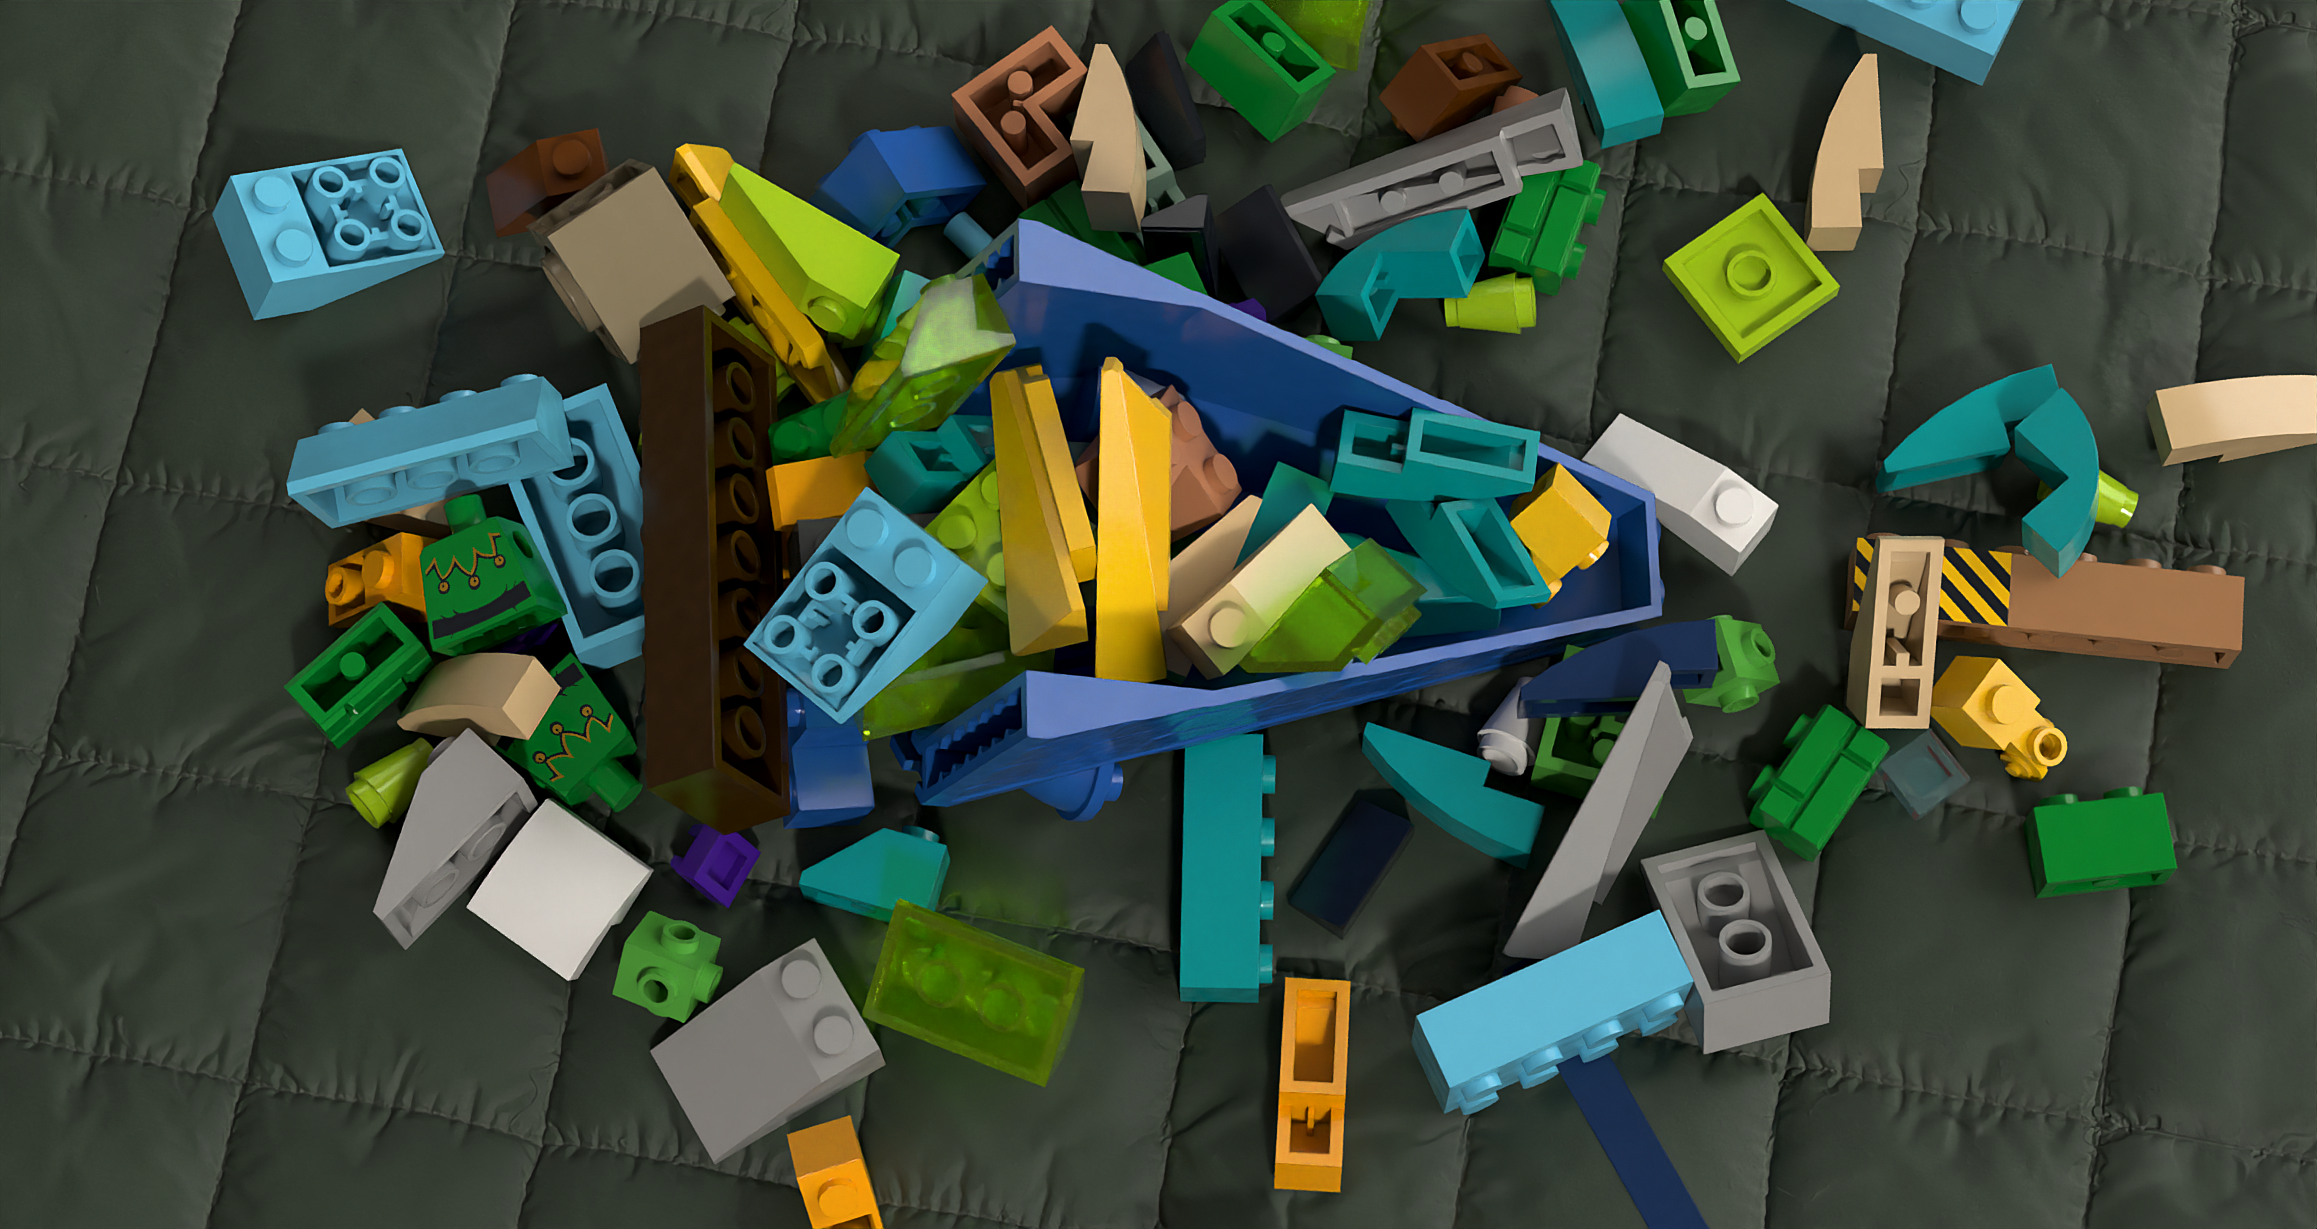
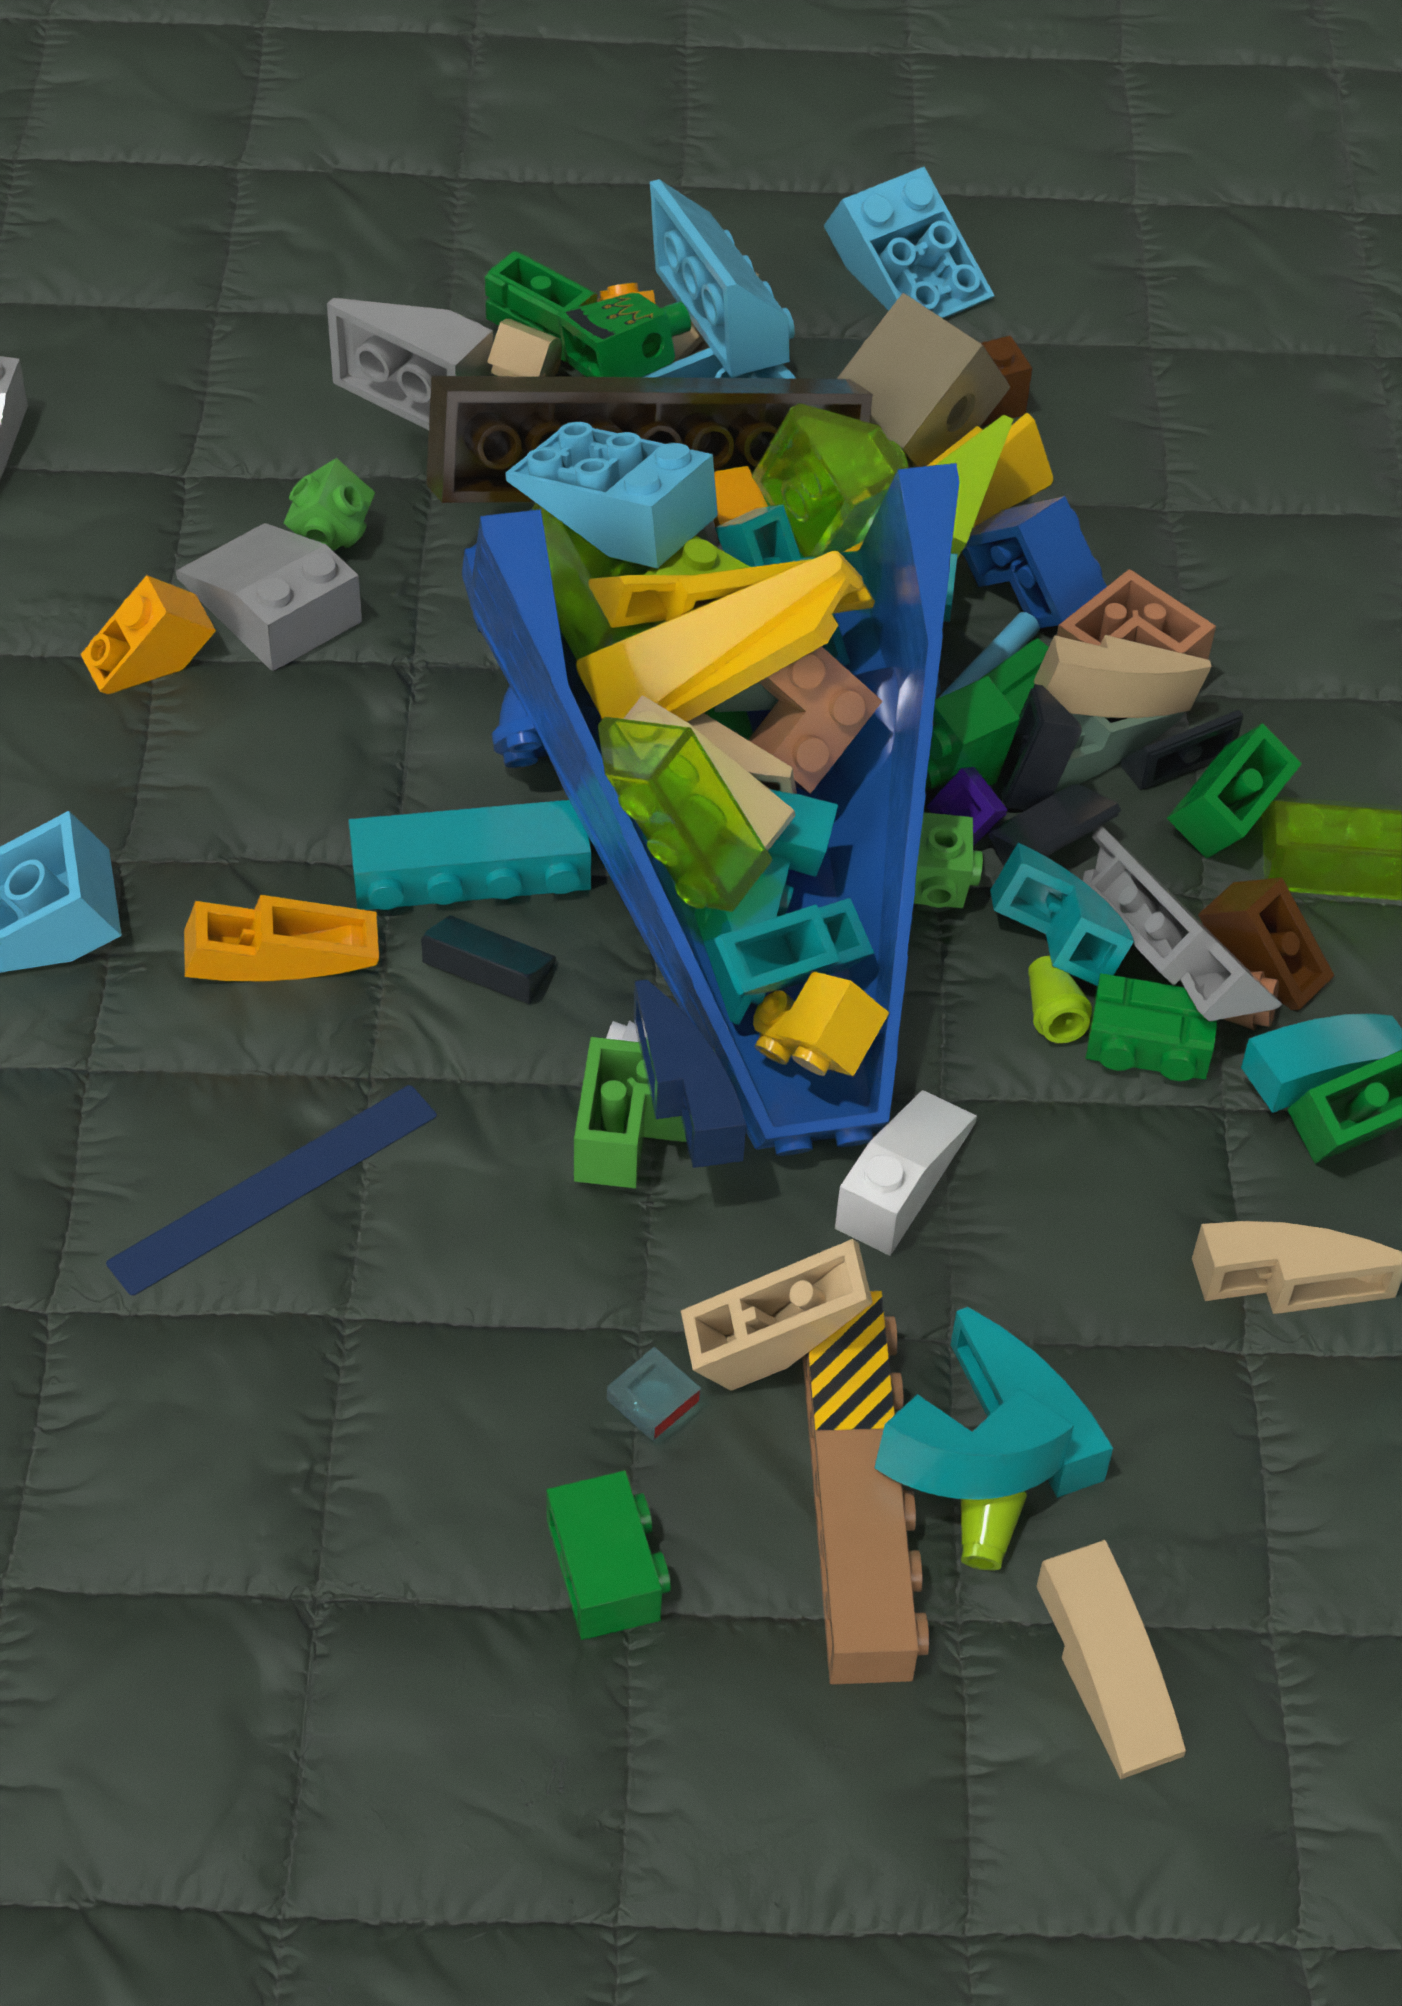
camera: 75 degrees right, 20 degrees down
white slope [466,797,654,981] -> none
dark purple tile [670,824,761,908] -> none
teal slope [798,825,950,934] -> none
clear neon green slope [861,898,1085,1087] -> none
teal slope [1329,407,1540,501] -> none
teal slope [1362,722,1545,870] -> none
medium azure brick [1411,909,1694,1115] -> none
light grey wedge [1502,660,1693,959] -> none
light grey slope [1641,829,1831,1054] -> none
lime plate [1662,193,1840,364] -> none
bright green brick [1682,615,1780,713] -> none
green brick [1747,704,1890,862] -> none
yellow brick [1930,656,2067,782] -> none

